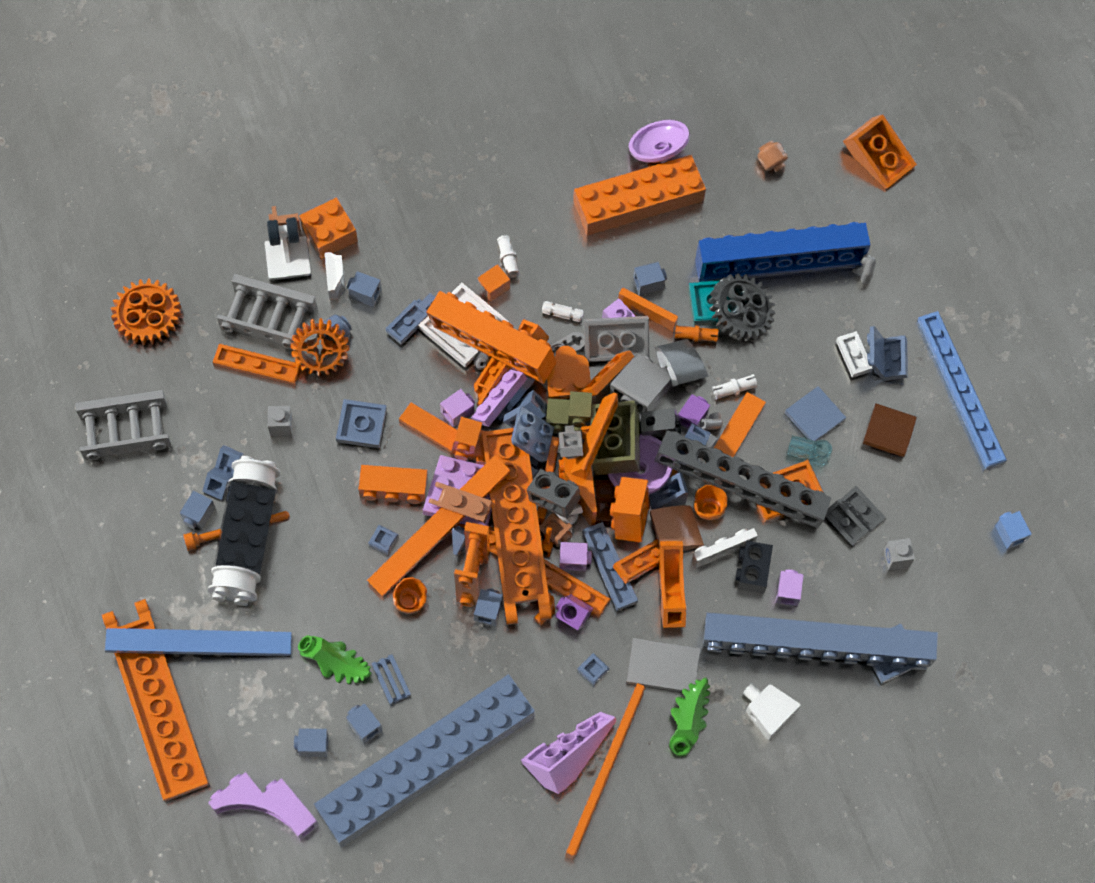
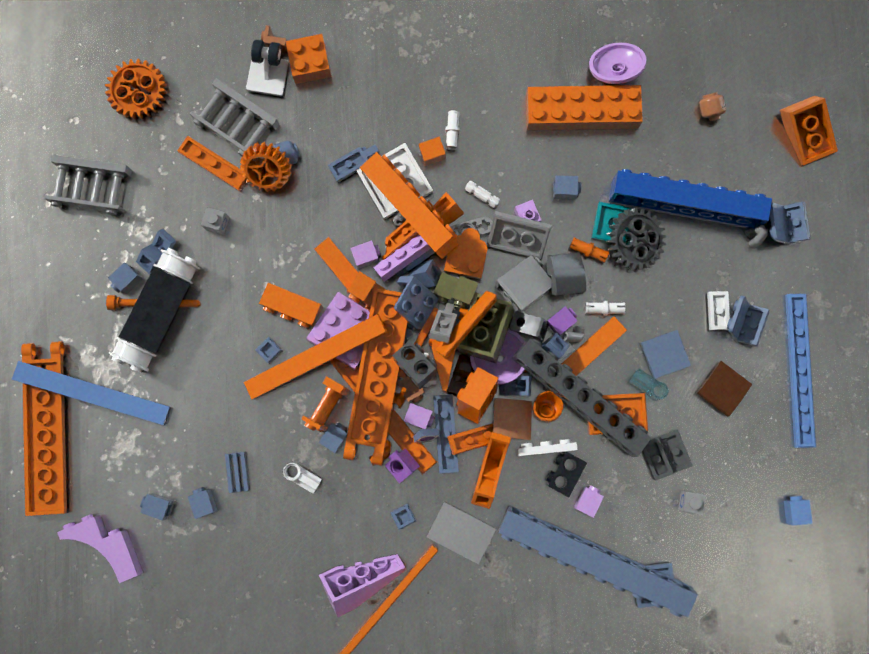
camera: 25 degrees right, 15 degrees up
bright green plant [298,635,371,684] -> none
sand blue brick [314,674,535,848] -> none
white slope [325,252,346,300] -> none
sand blue plate [336,399,387,448] -> none
sand blue brick [347,271,381,307] -> none
orange hair [393,577,427,614] -> none
nougat hinge [428,482,493,523] -> none
sand blue slope [452,526,466,556] -> none
orange tile [580,351,634,397] -> none
orange tile [618,288,678,331] -> none
bright green plant [669,678,710,756] -> none
white torso [743,683,801,741] -> none
none -> white piece [283,463,322,494]
none -> sand blue tile [413,428,439,443]
none -> sand blue bracket [769,201,811,244]

